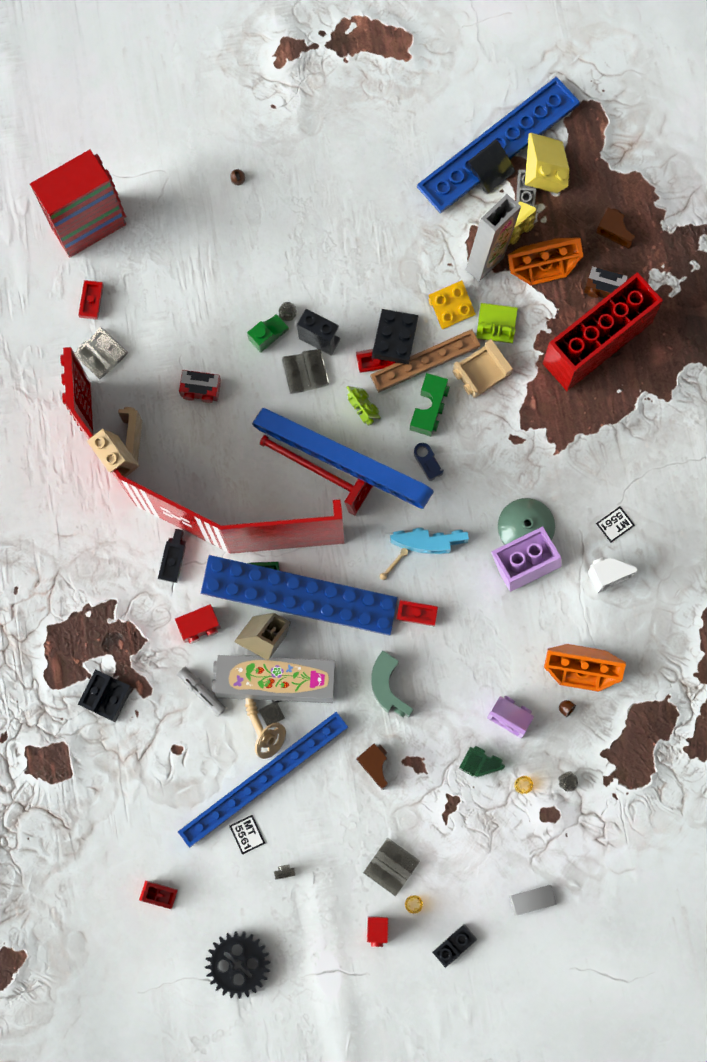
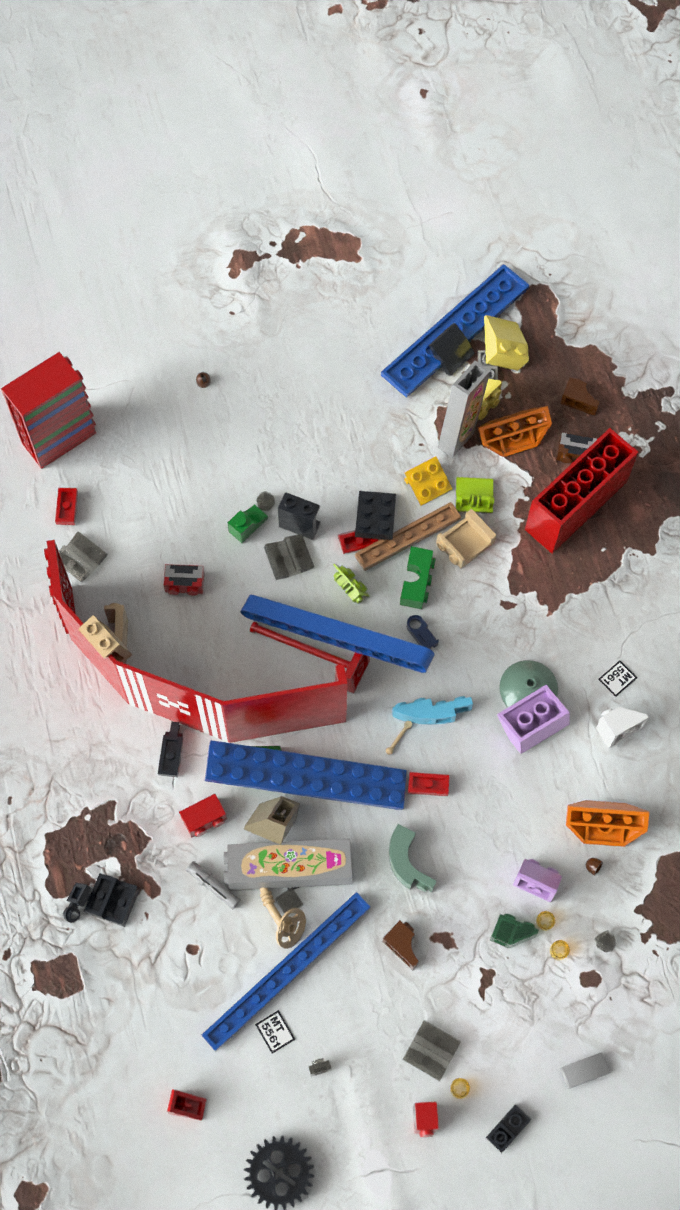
camera: 10 degrees left, 10 degrees down
none -> black plate [63,882,93,923]
none -> clear yellow bush [536,911,555,931]

